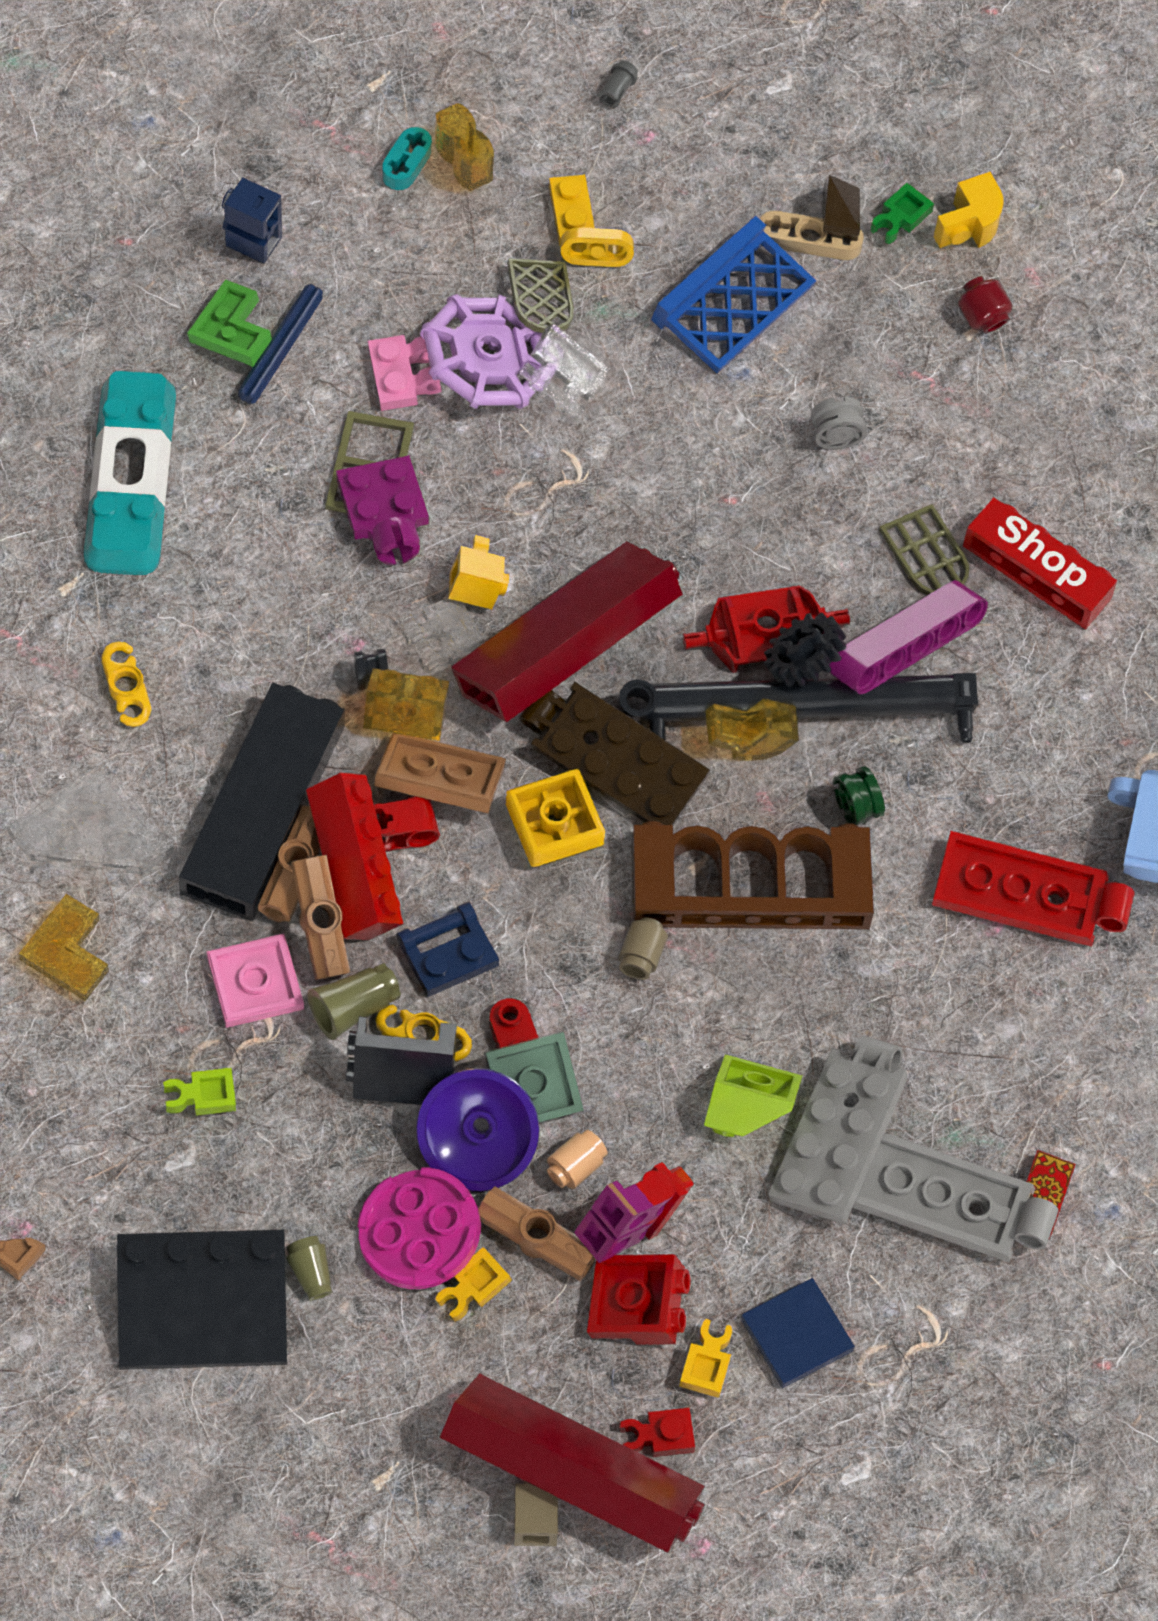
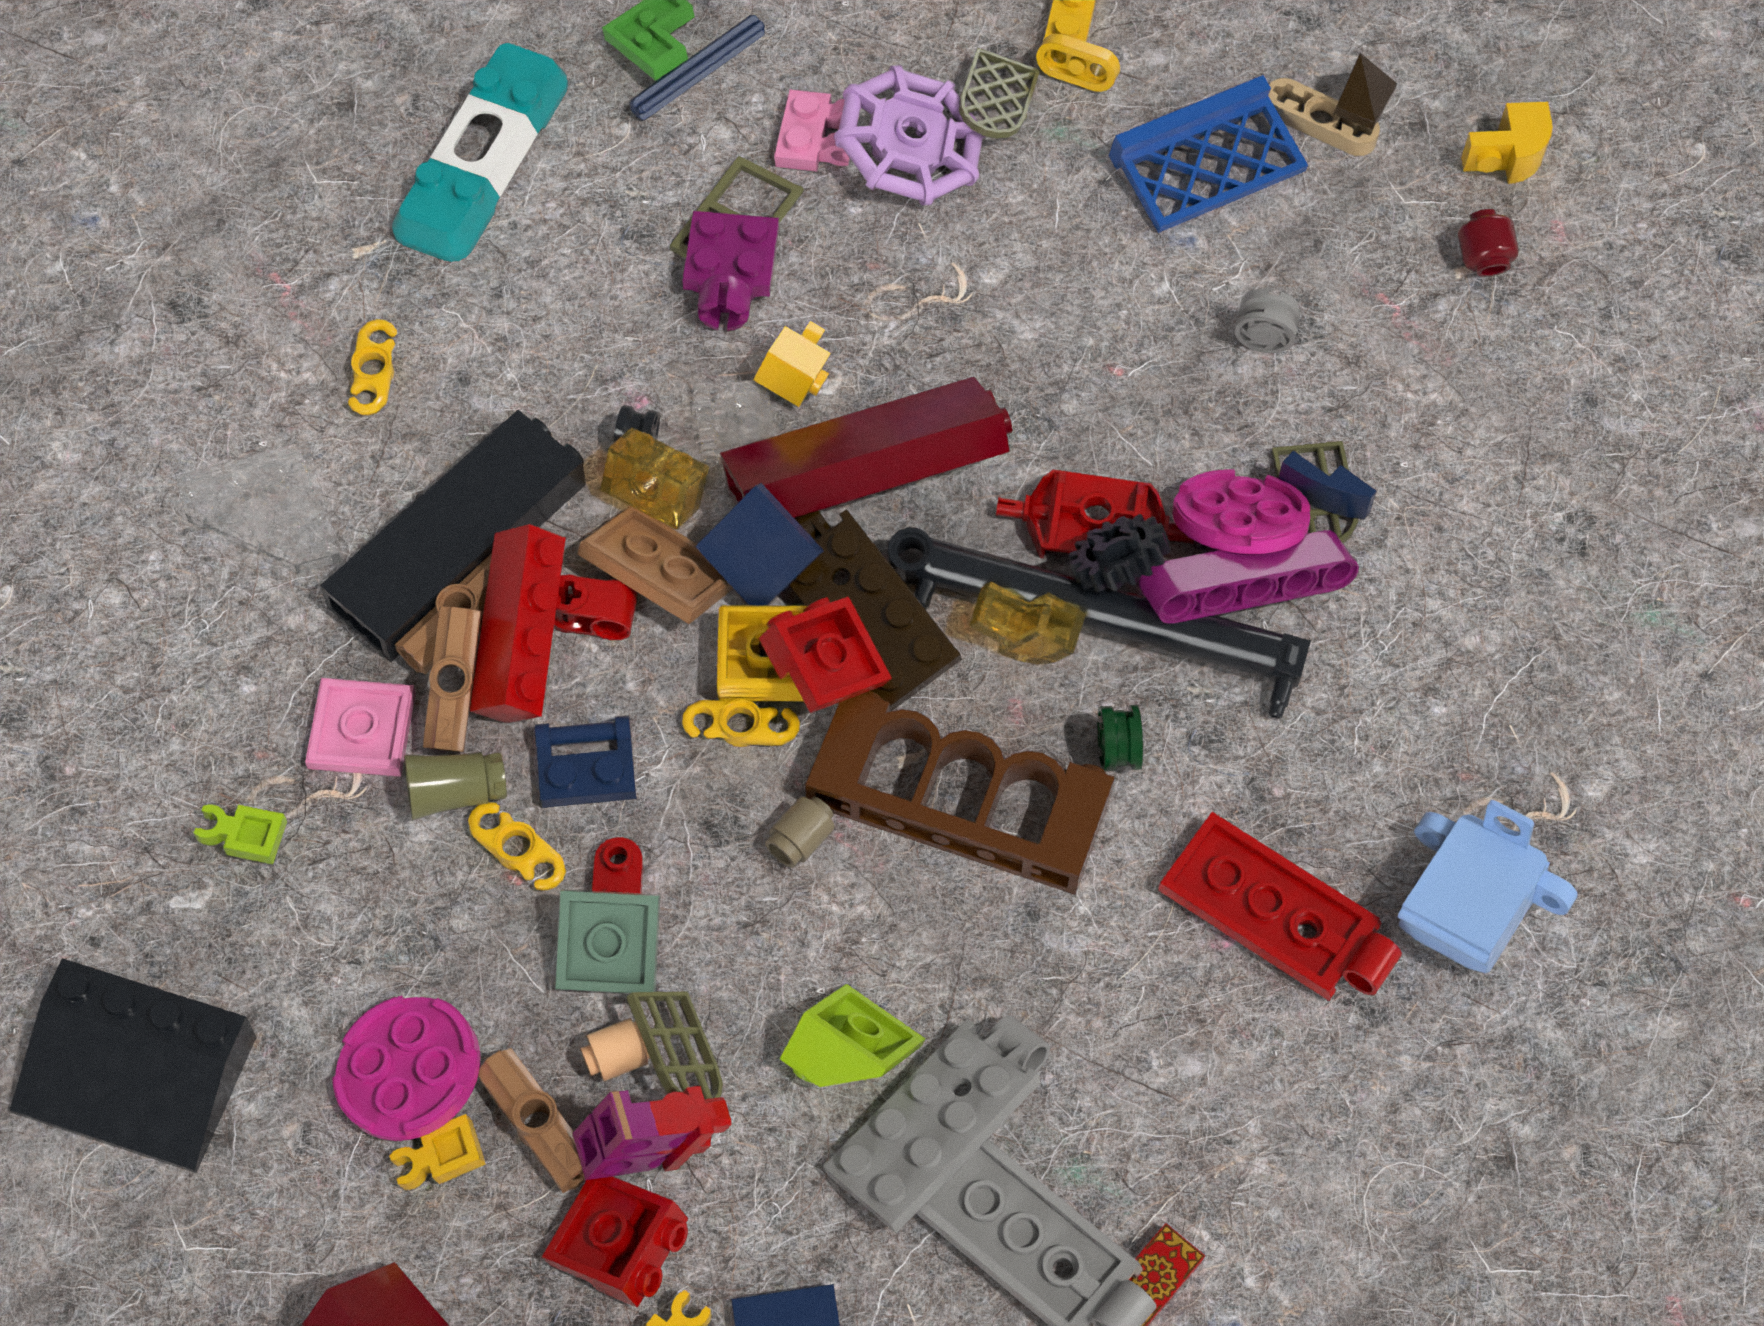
camera: 25 degrees right, 0 degrees up
clear yellow plate [19,894,109,1001] -> none
olive cone [286,1236,333,1301] -> none
black panel [346,1016,457,1105] -> none
dark purple dish [417,1068,540,1191] -> none
clear plate [519,323,609,420] -> none
green plate [870,183,934,244] -> none
red brick [963,497,1118,630] -> none
none -> olive window [626,991,723,1099]
none -> yellow piece [682,699,800,747]
none -> dark blue tile [695,483,824,606]
none -> red plate [759,596,892,713]
none -> dark pink tile [1172,469,1311,554]
none -> dark blue slope [1278,450,1377,519]

